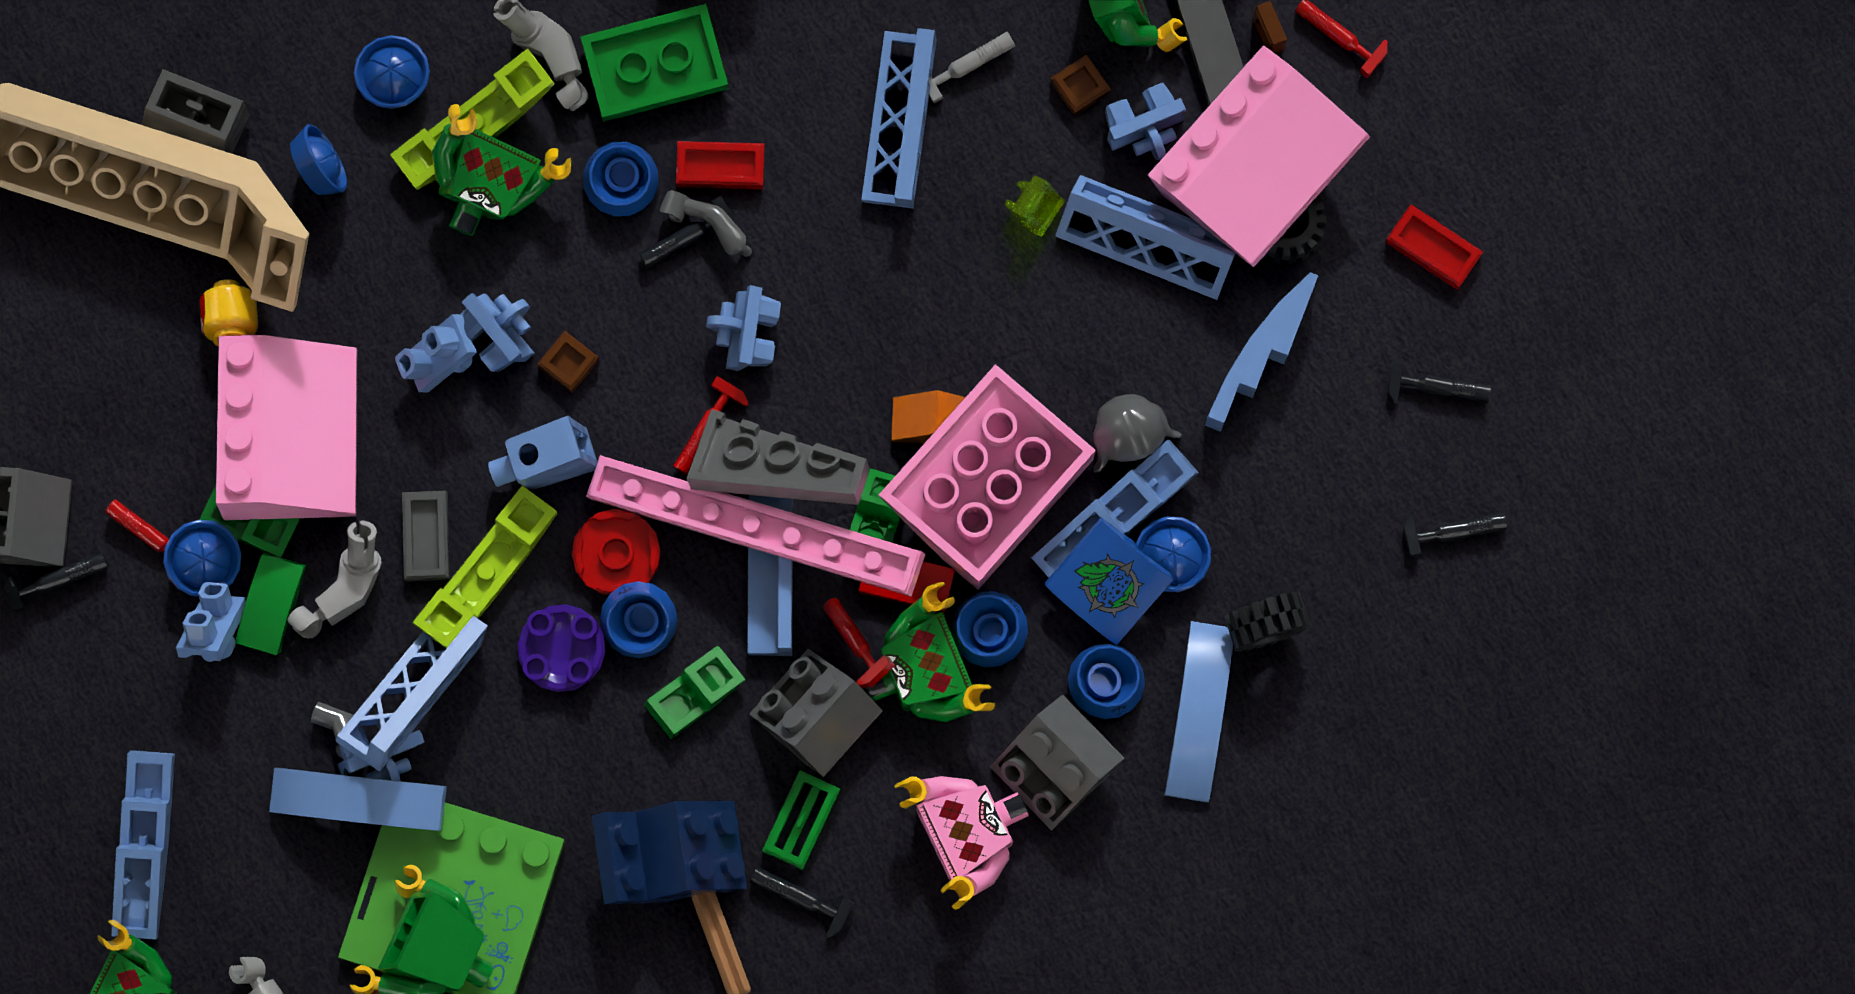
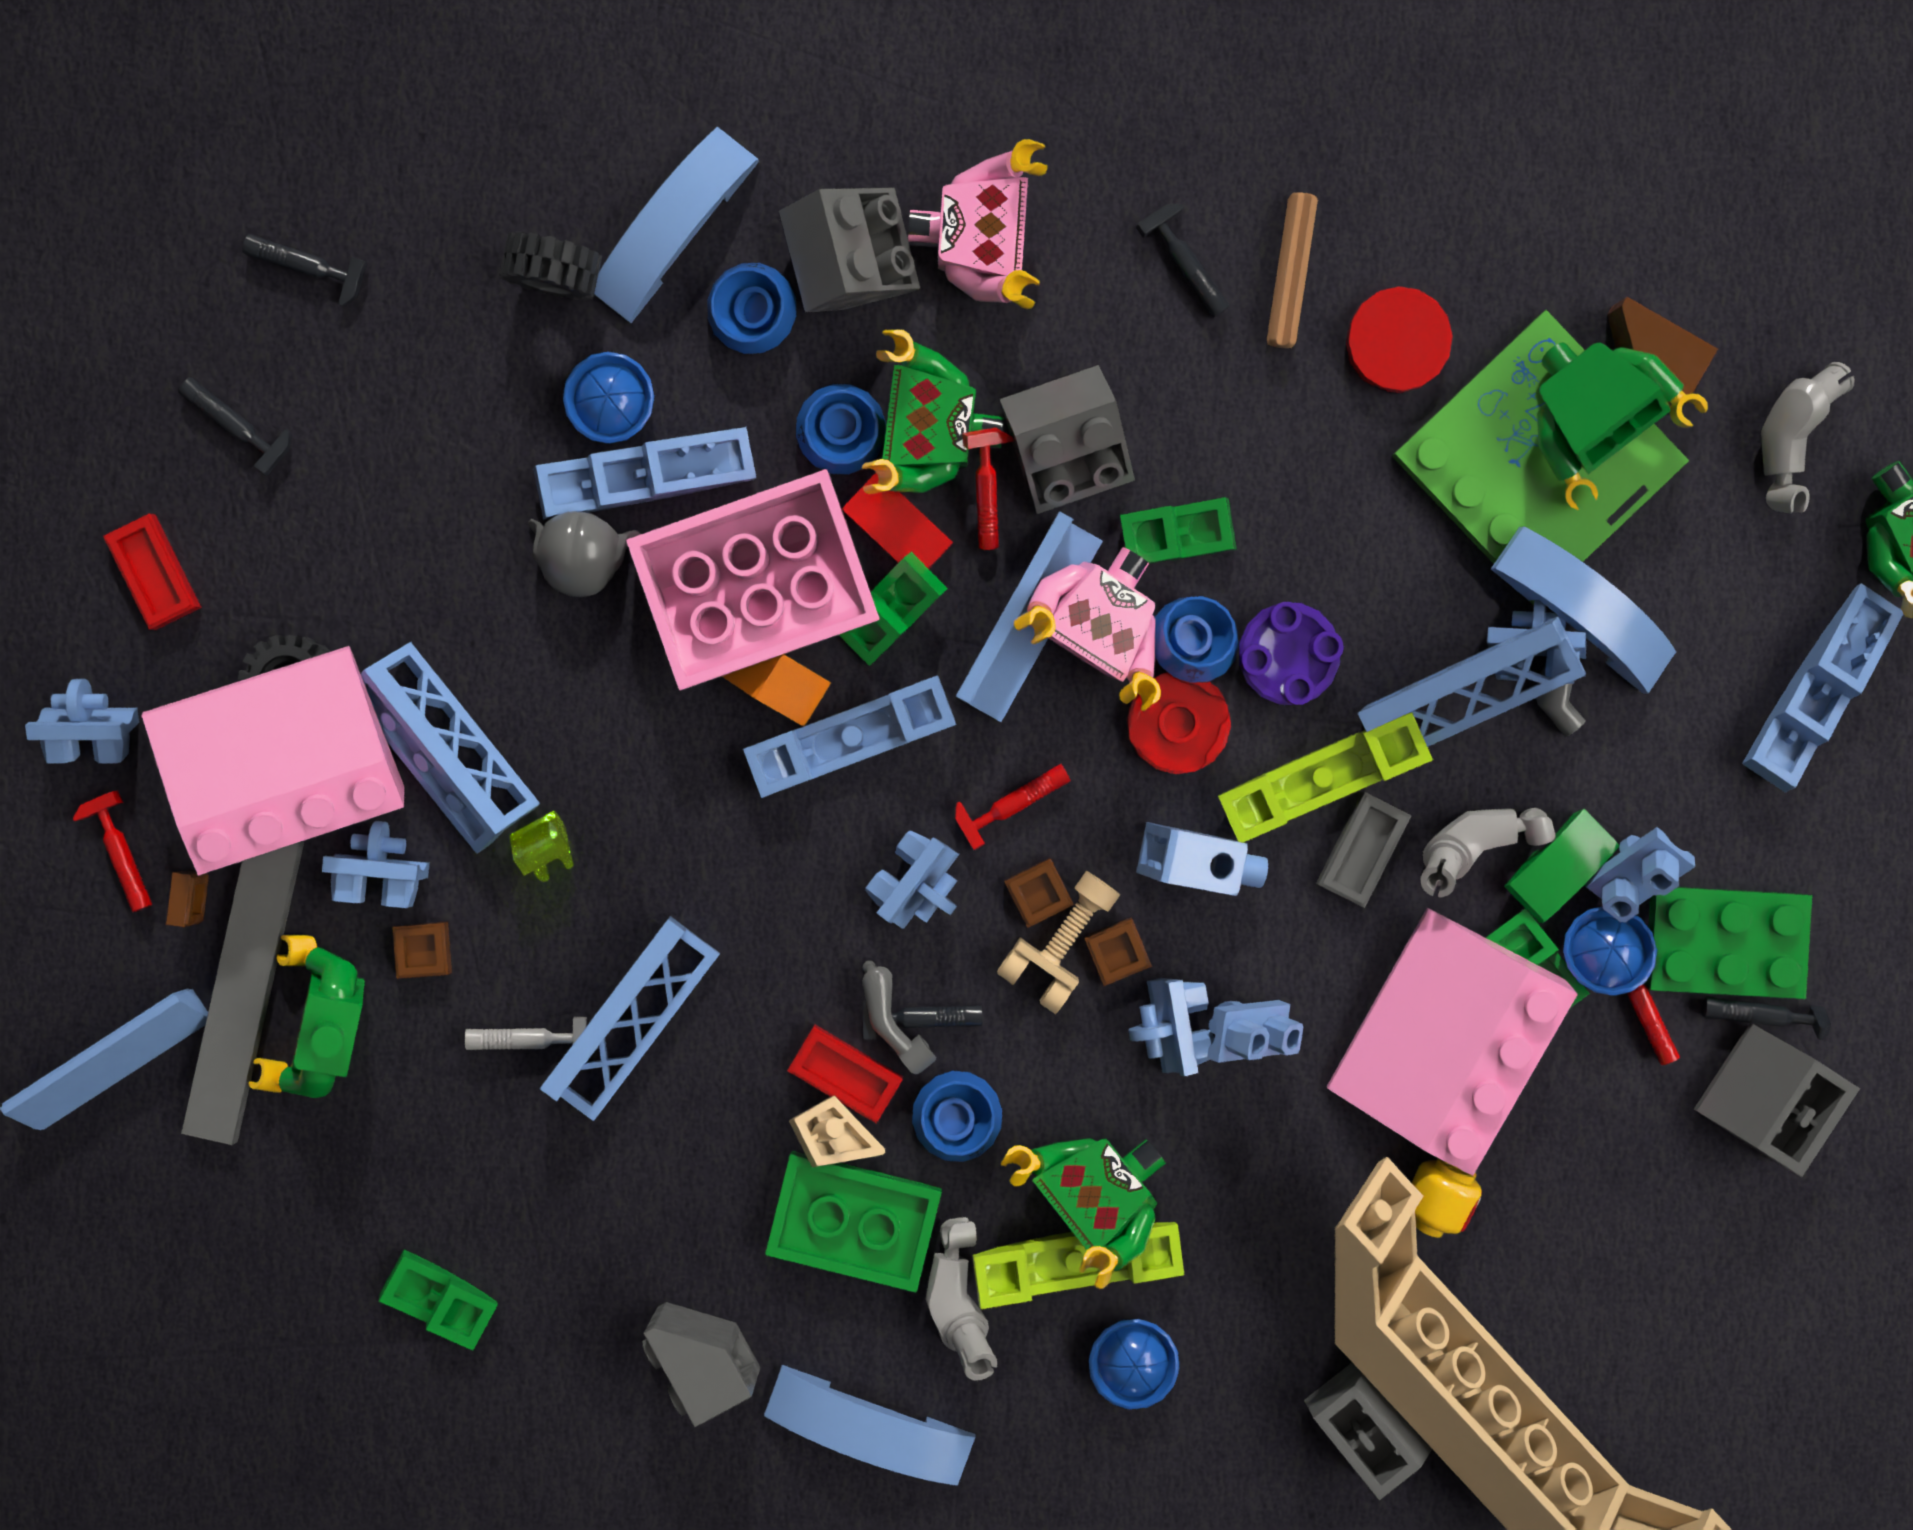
camera: 145 degrees left, 10 degrees up
blue hat [290,124,347,196] -> none
bright pink tile [586,455,925,597] -> none
dark blue bracket [592,801,747,905] -> none
dark grey wing [687,409,870,505] -> none
green tile [762,770,840,871] -> none
blue slope [1045,517,1173,645] -> none
medium blue slope [1205,272,1318,432] -> none
none -> medium blue hips [25,679,139,763]
none -> medium blue slope [743,675,957,798]
none -> tan piece [789,1096,885,1168]
none -> tan bar [997,871,1120,1014]
none -> reddish brown tile [1004,858,1074,928]
none -> bright pink torso [1014,547,1161,711]
none -> red tile [1346,286,1453,393]
none -> green plate [1645,887,1812,999]

